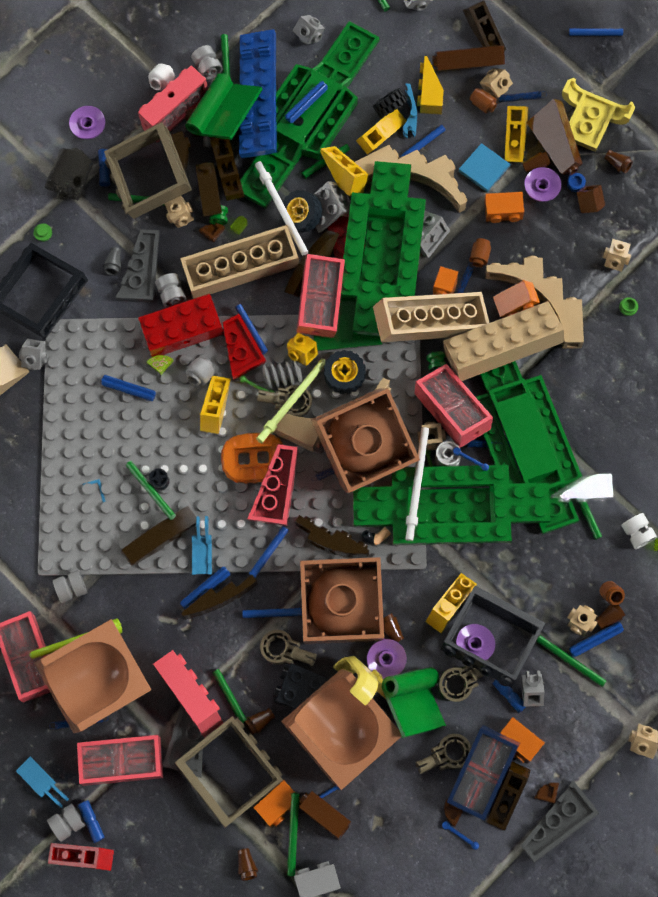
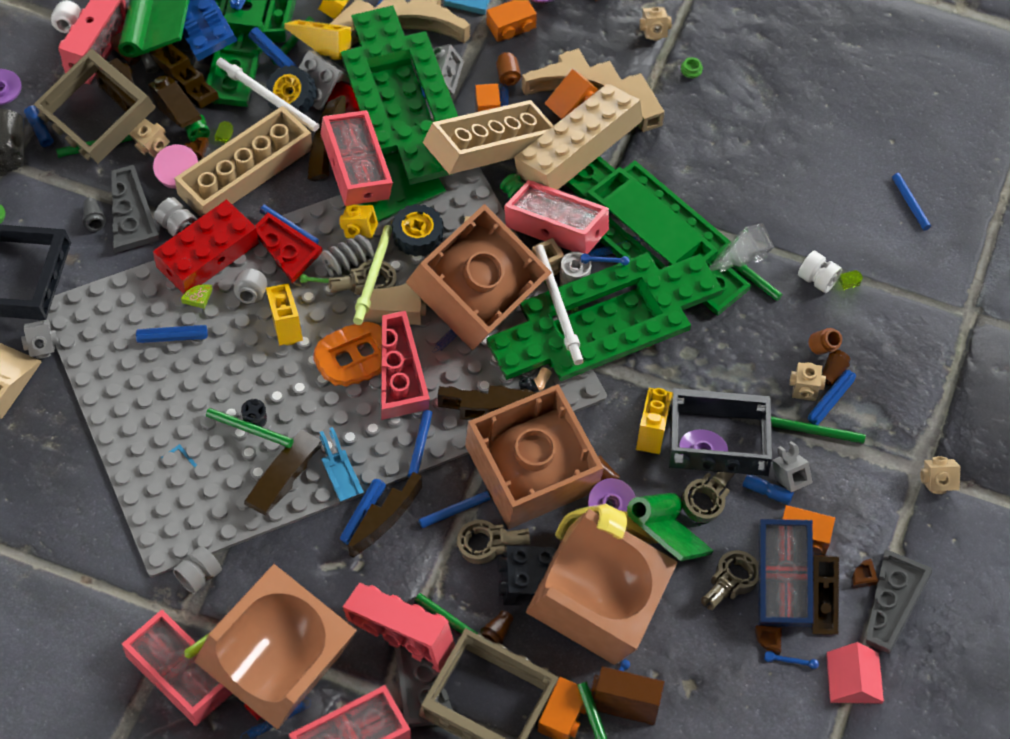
camera: 30 degrees left, 15 degrees down
none -> bright pink tile [153,144,198,189]
none -> blue axle [248,27,298,68]
none -> coral slope [826,642,884,704]

